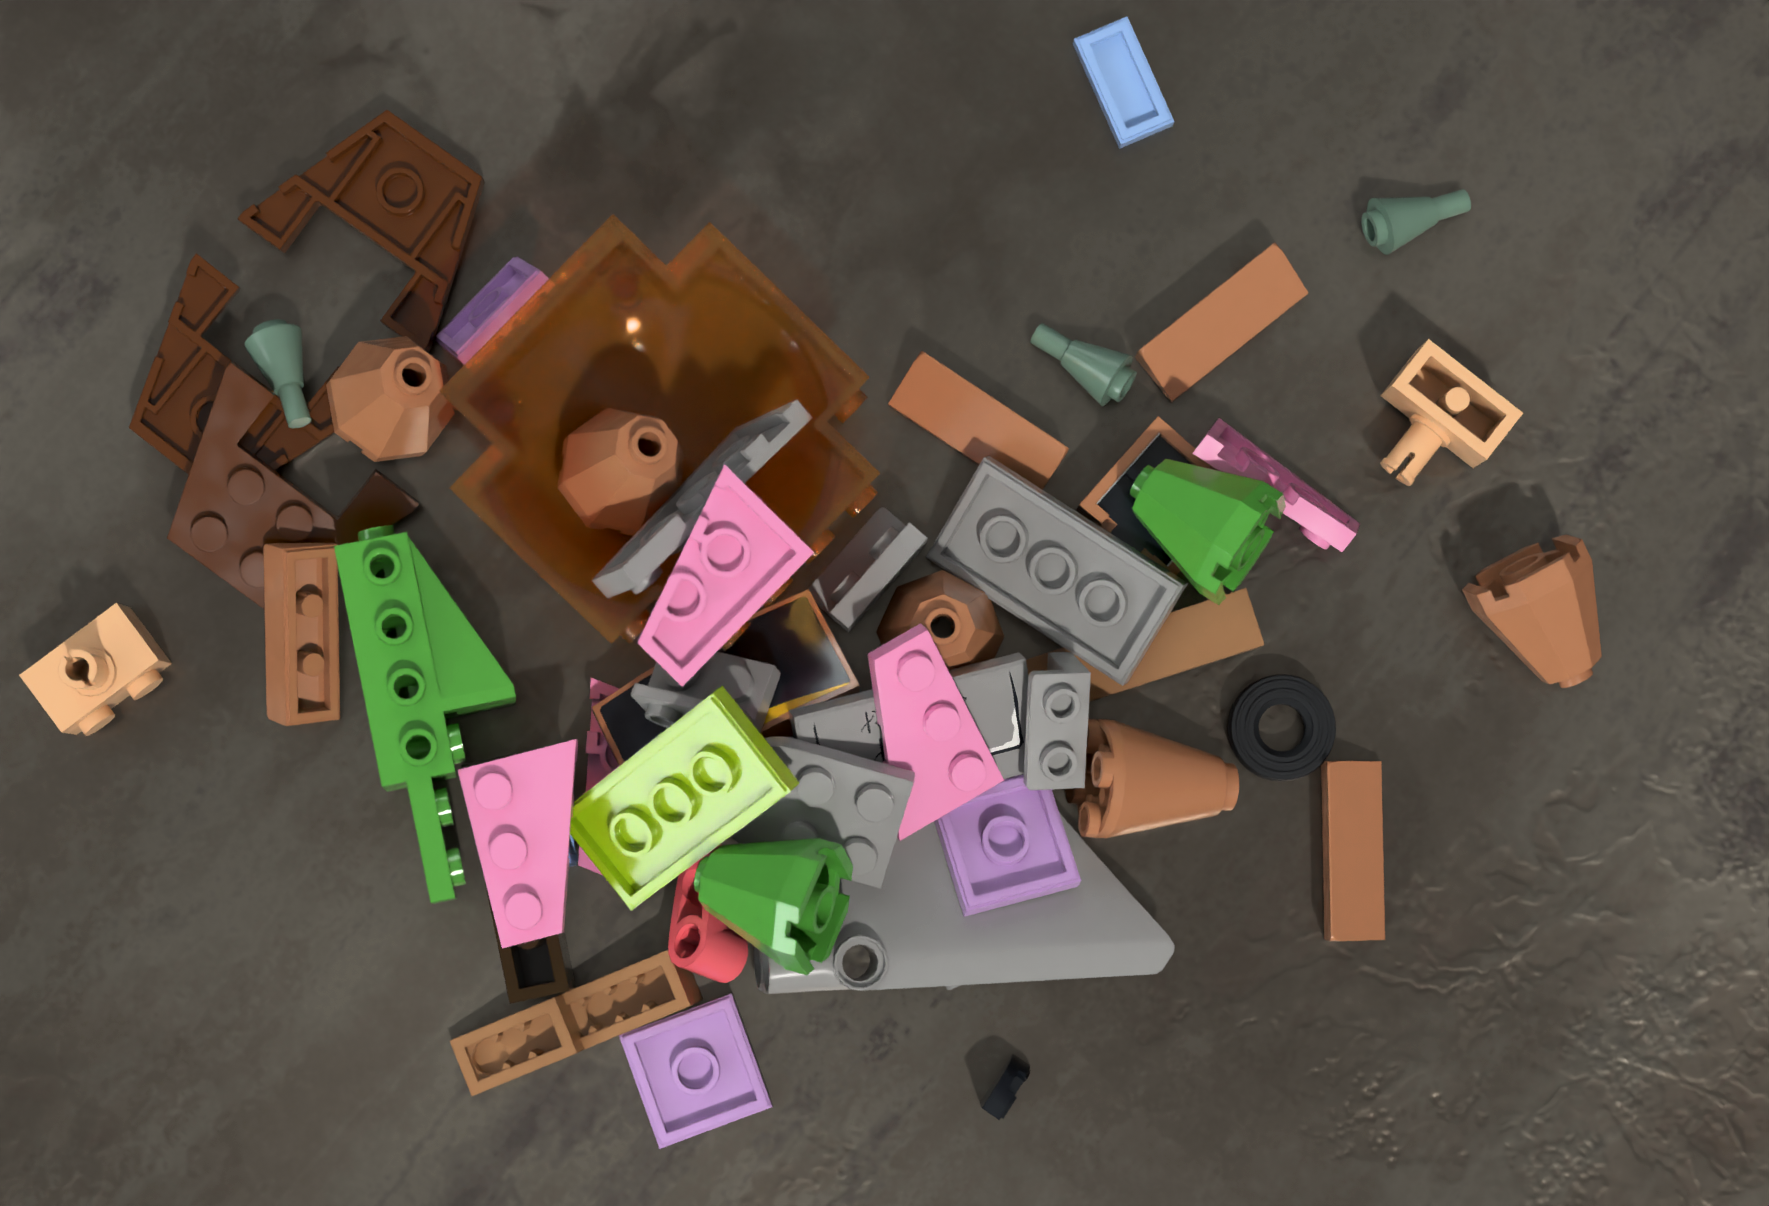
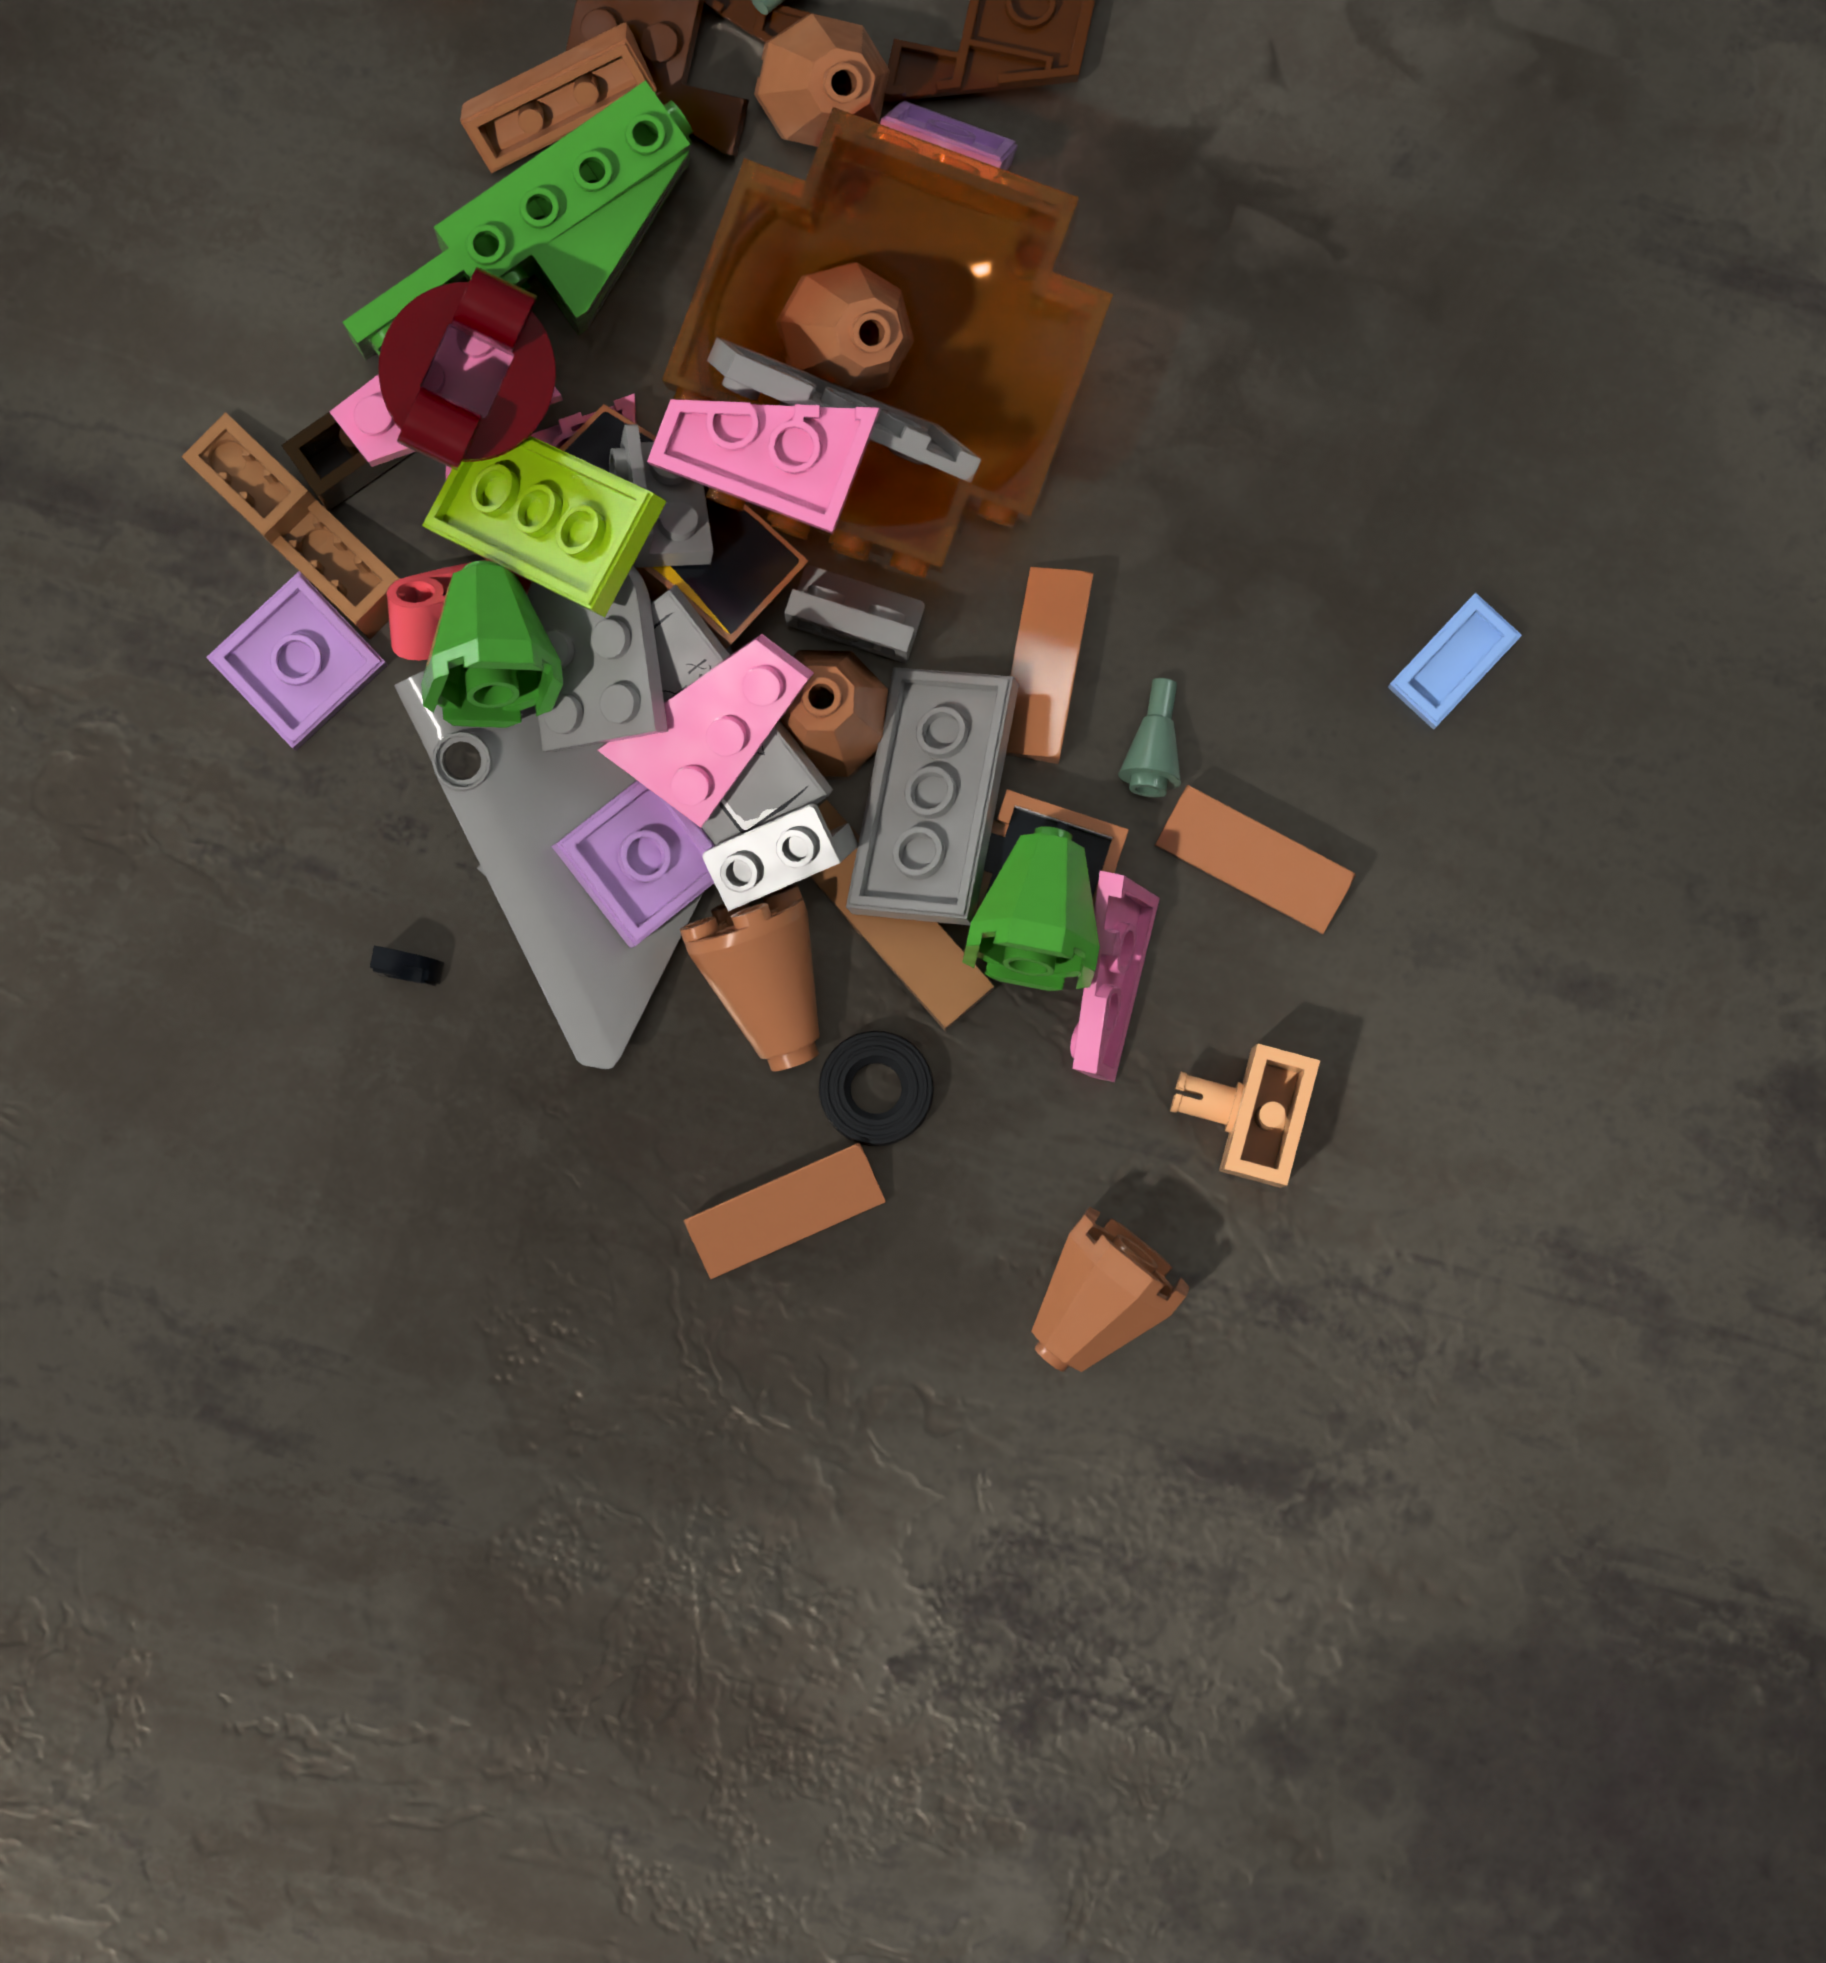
camera: 70 degrees right, 0 degrees up
sand green cone [1361,189,1471,255] -> none
none -> dark red piece [378,267,556,471]

